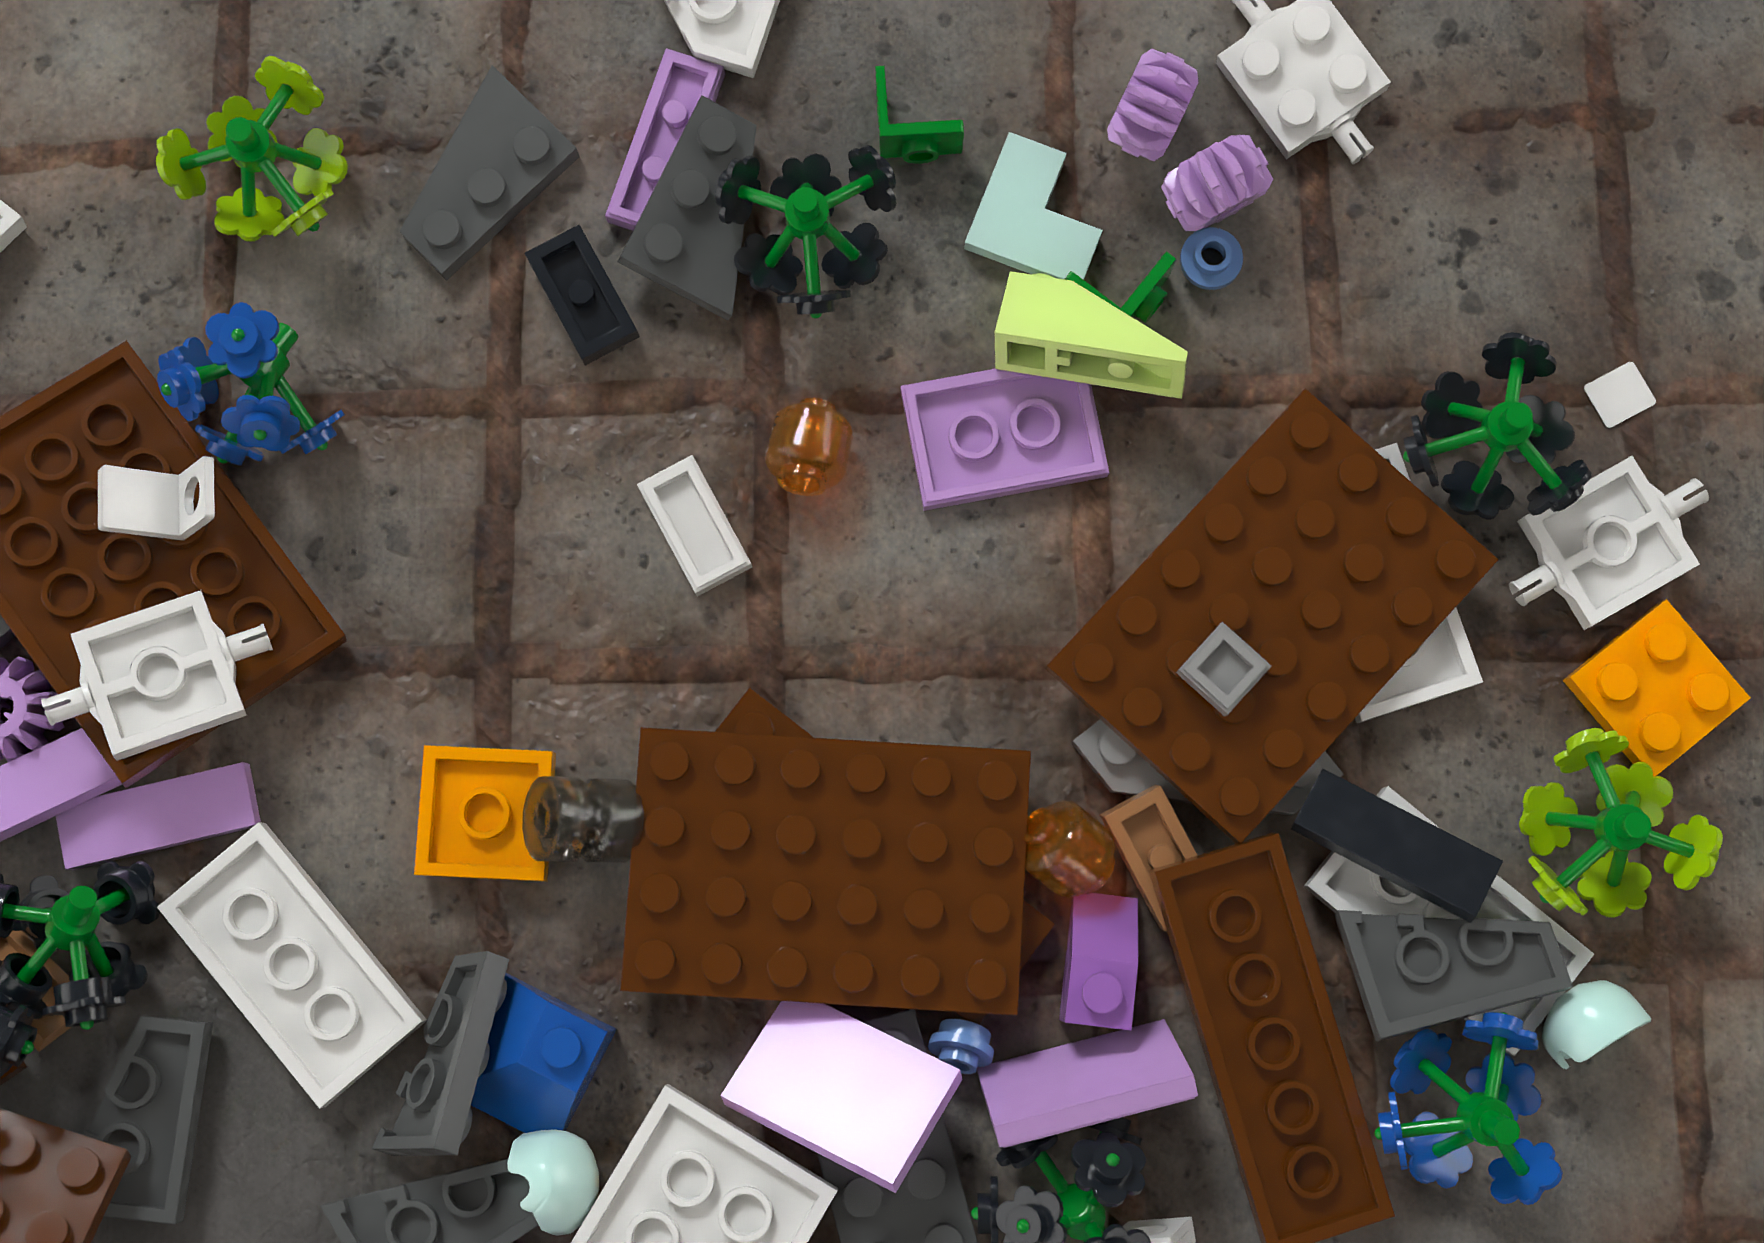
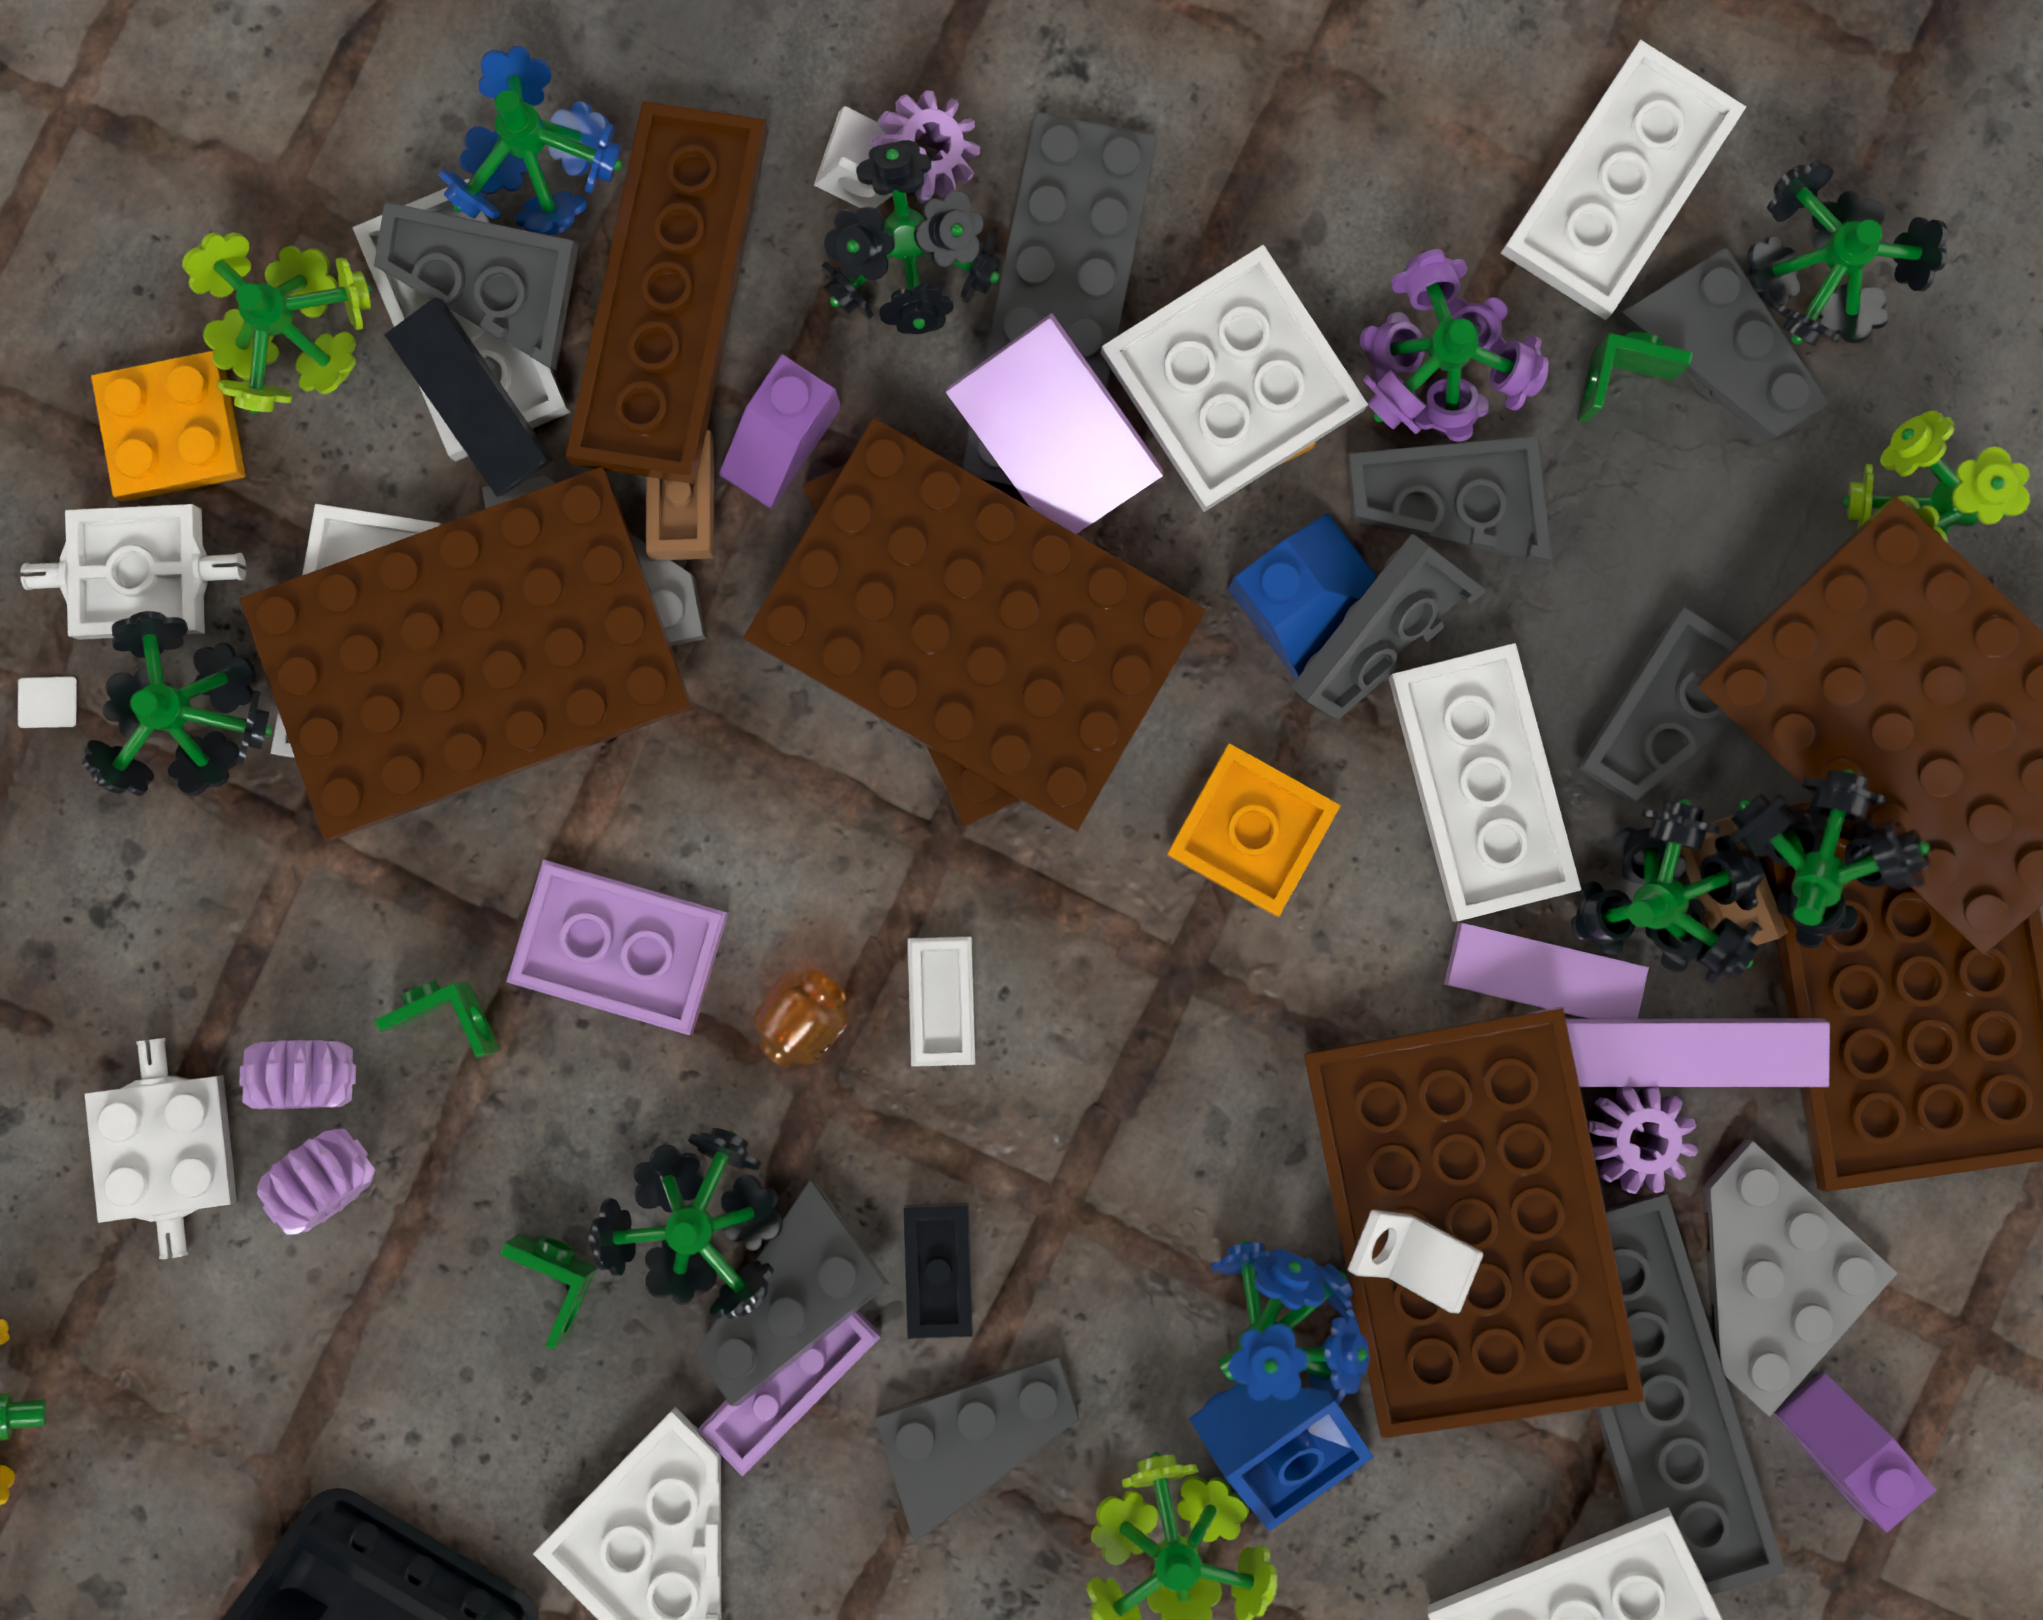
camera: 155 degrees left, 5 degrees up
white plate [41,590,273,761] -> none
light aqua hair [507,1130,599,1236] -> none
clear smoke wheel [522,776,644,863] -> none
medium blue plate [928,1019,994,1074] -> none
light aqua tile [964,132,1103,280] -> none
lavender tile [977,1019,1198,1148] -> none
yellowish green slope [994,271,1188,399] -> none
clear orange head [1022,801,1115,898] -> none
light grey tile [1176,622,1271,716] -> none
medium blue plate [1180,227,1243,290] -> none
light aqua hair [1542,980,1651,1069] -> none
none -> blue slope [1189,1383,1374,1531]

